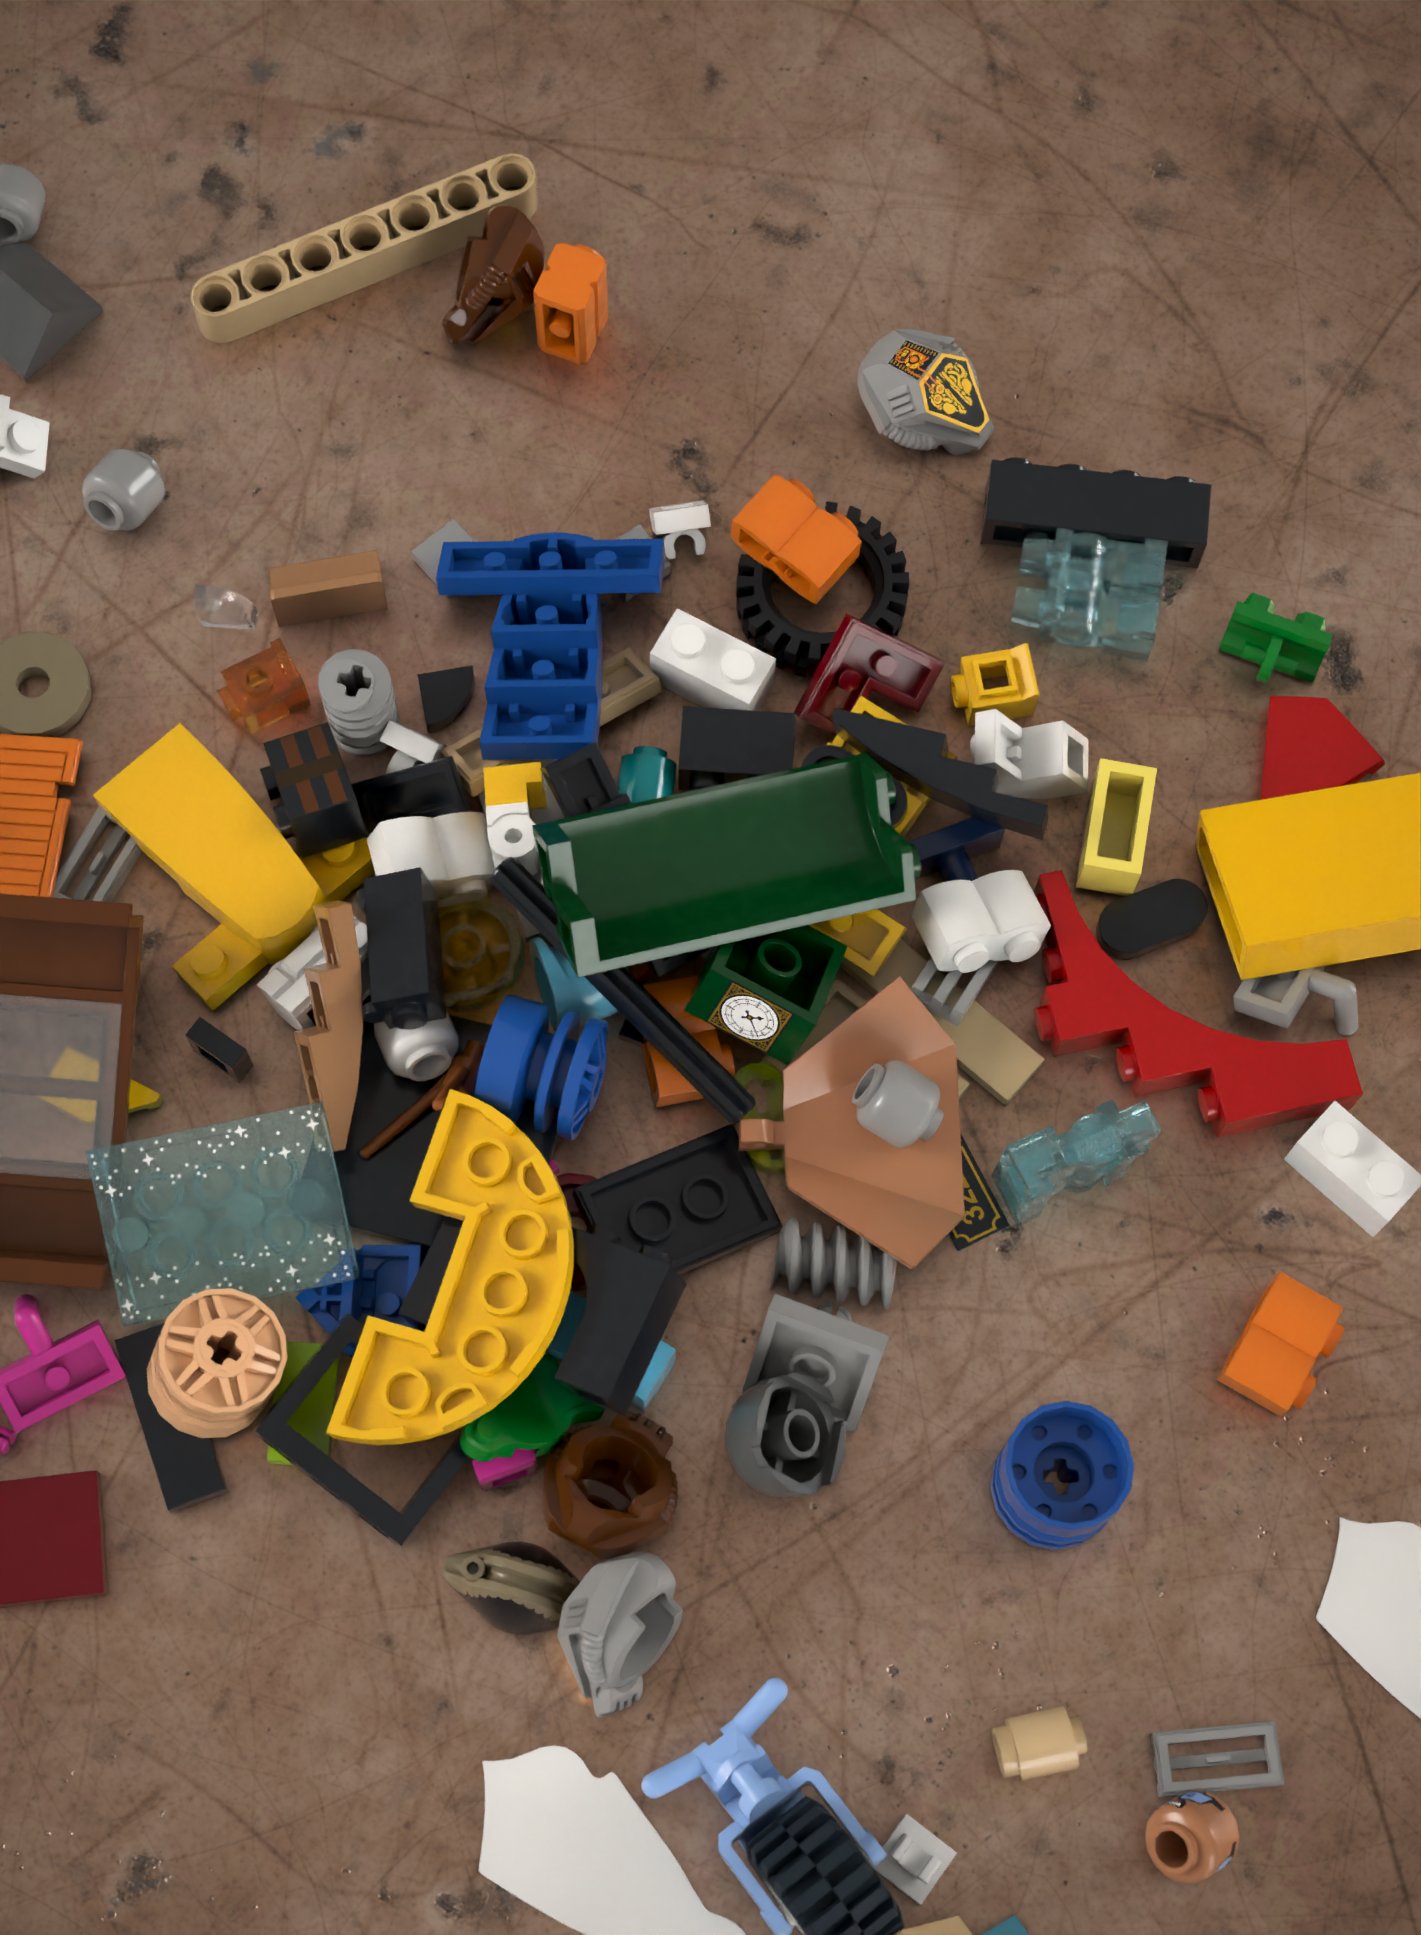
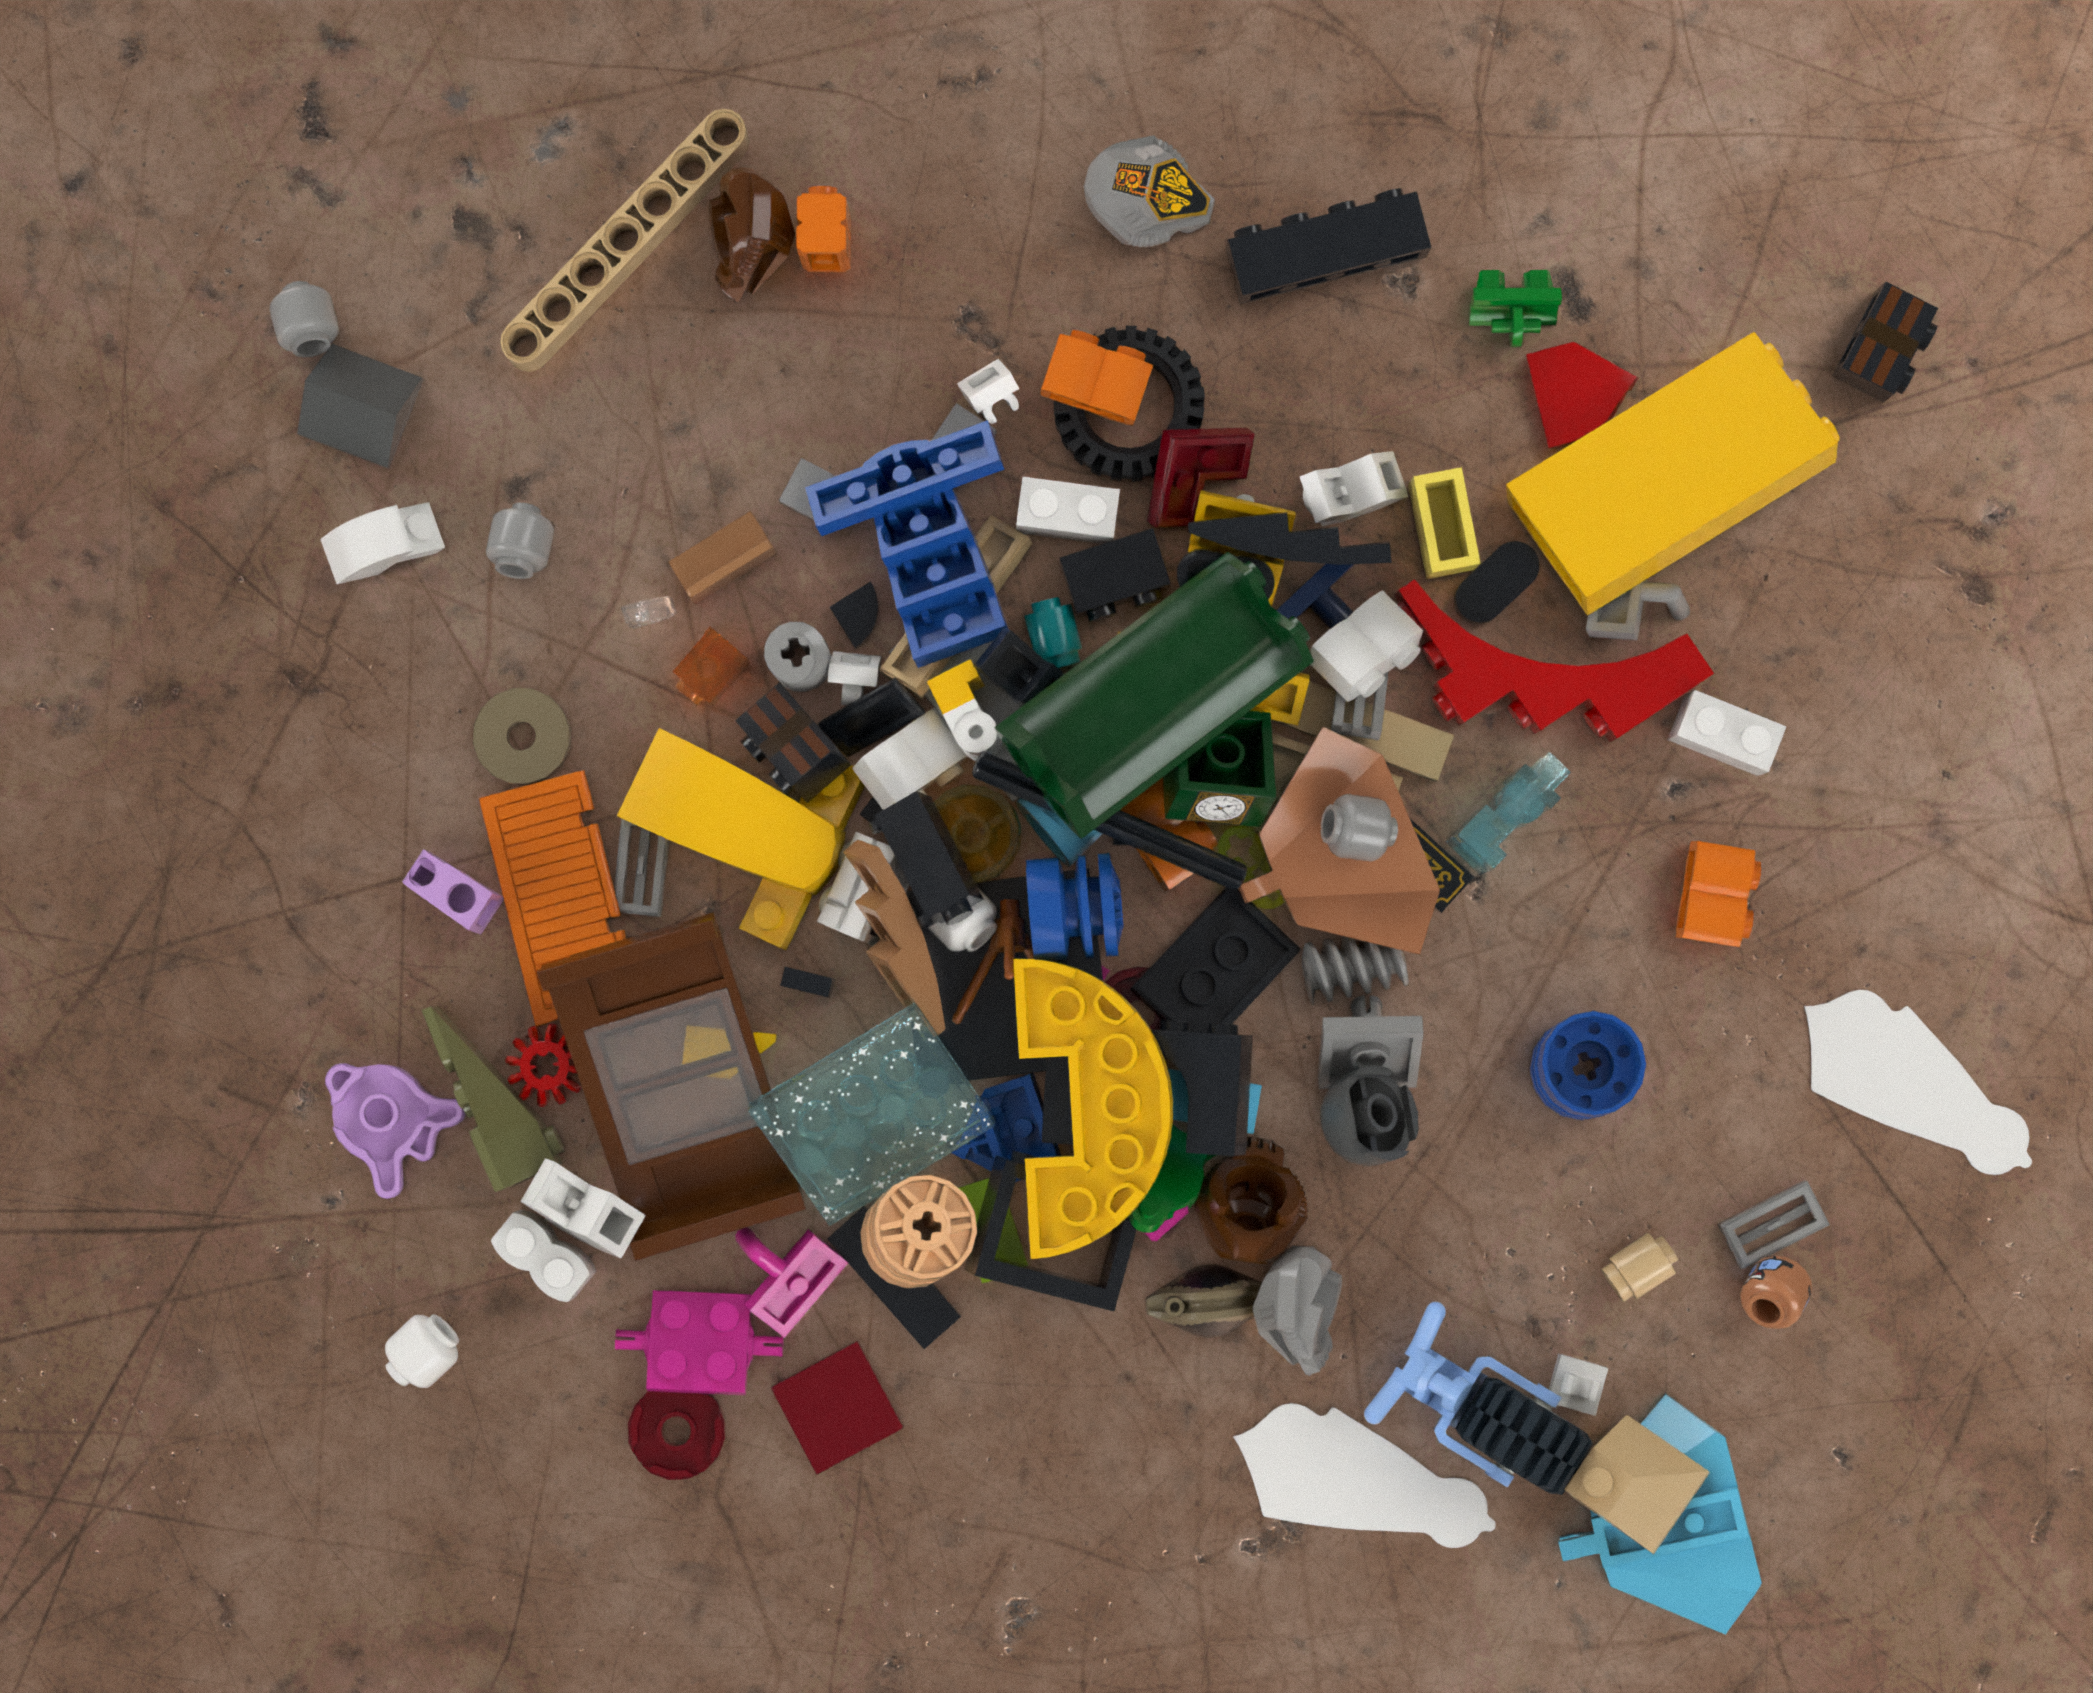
camera: 20 degrees left, 15 degrees up
yellow window [950,643,1039,726] -> none
clear light blue hips [1011,528,1168,662] -> none

